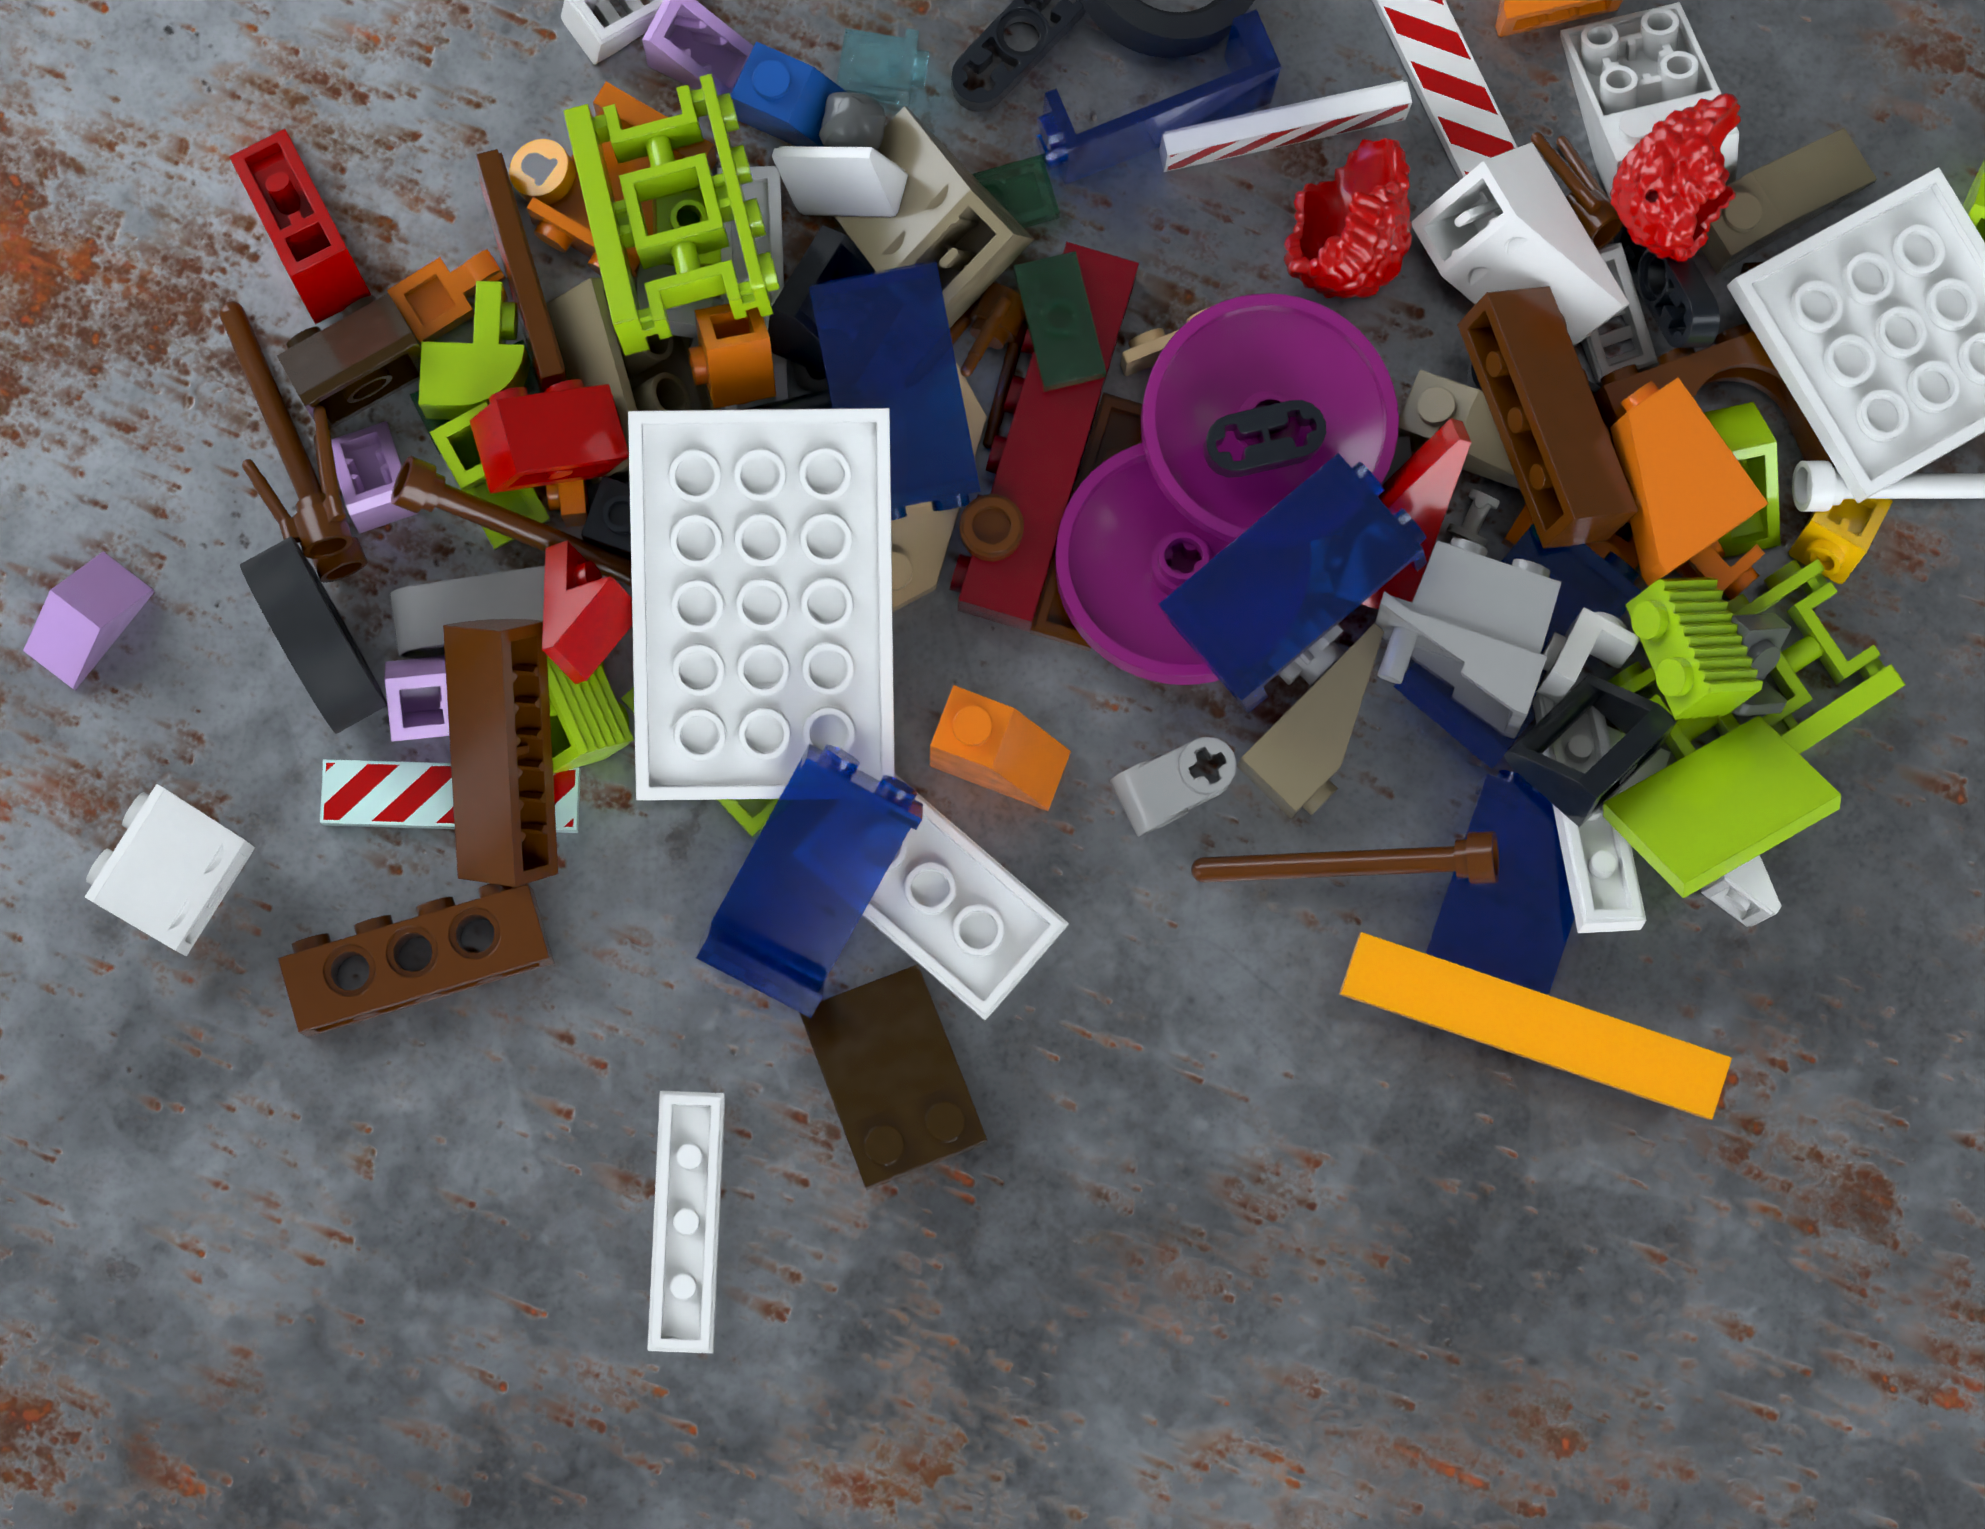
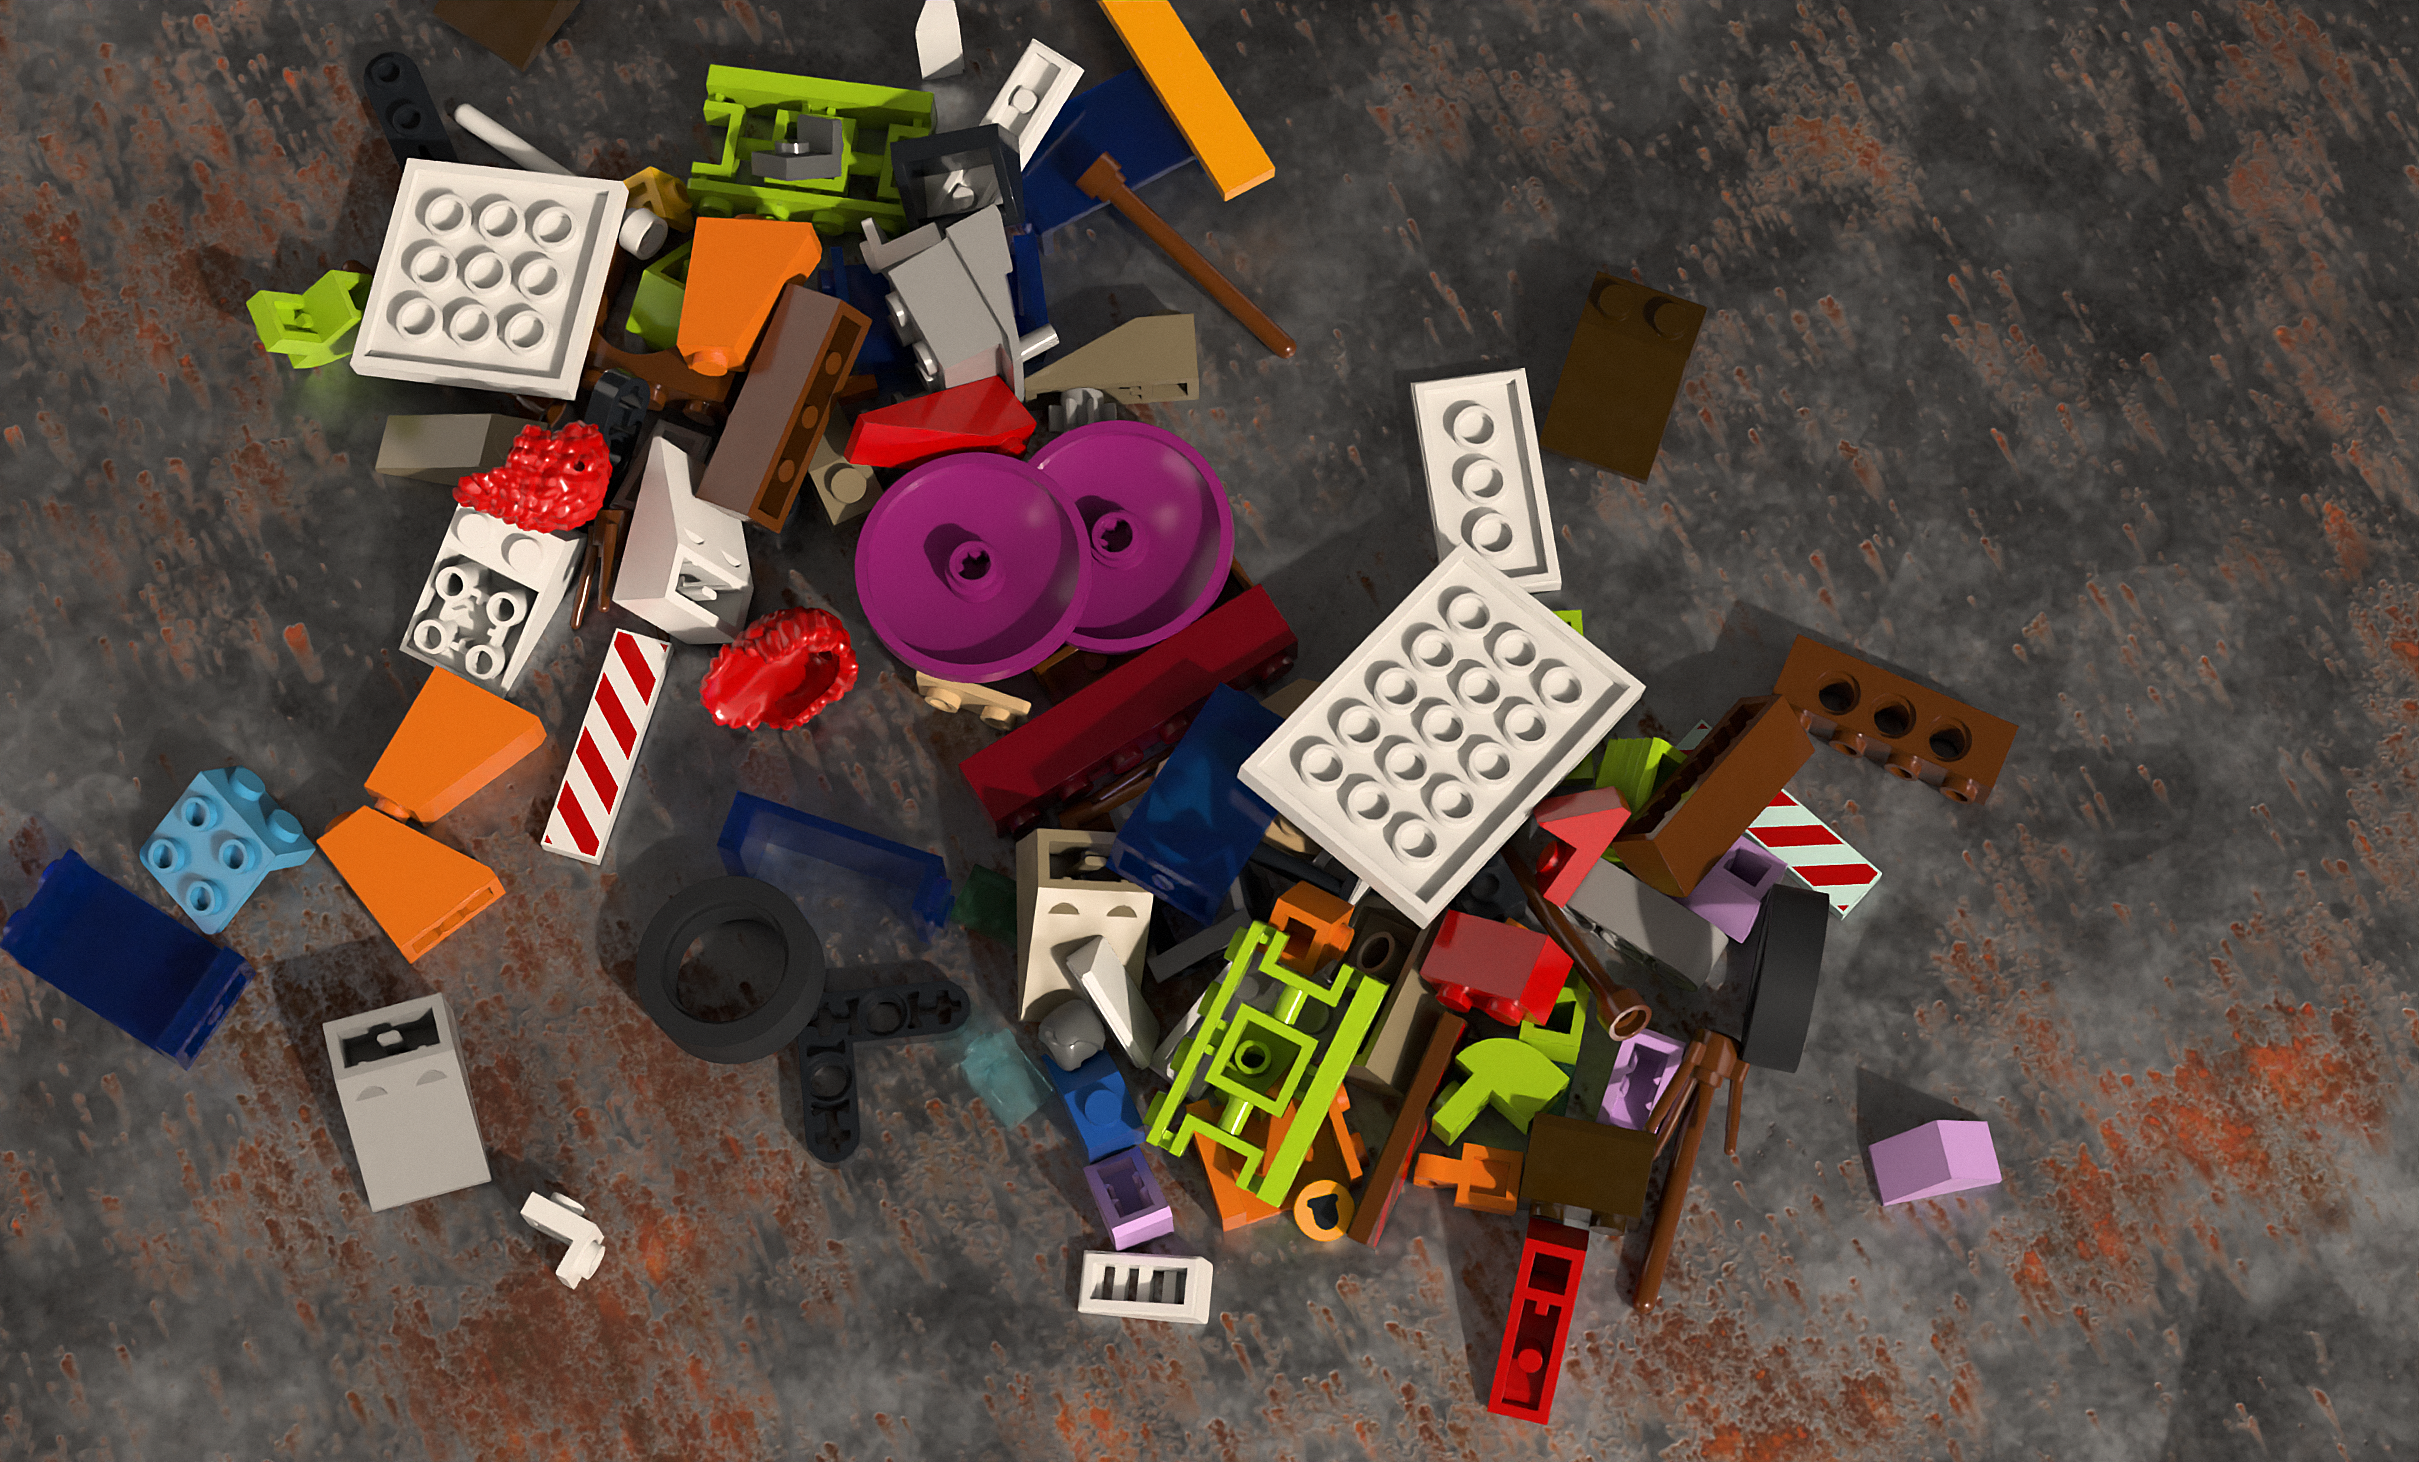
camera: 130 degrees left, 10 degrees down
white slope [85,784,255,956] -> none
white tile [648,1091,725,1353] -> none
clear blue panel [696,743,923,1018] -> none
orange slope [930,685,1071,811] -> none
reddish brown tile [959,494,1024,561] -> none
clear green plate [1013,251,1106,392] -> none
light grey piece [1110,737,1237,837] -> none
clear blue panel [1158,453,1427,713] -> none
white tile [1159,80,1412,172] -> none
black beam [1203,400,1326,478] -> none
lime tile [1603,715,1841,898] -> none
lime brick [1626,577,1763,720] -> none

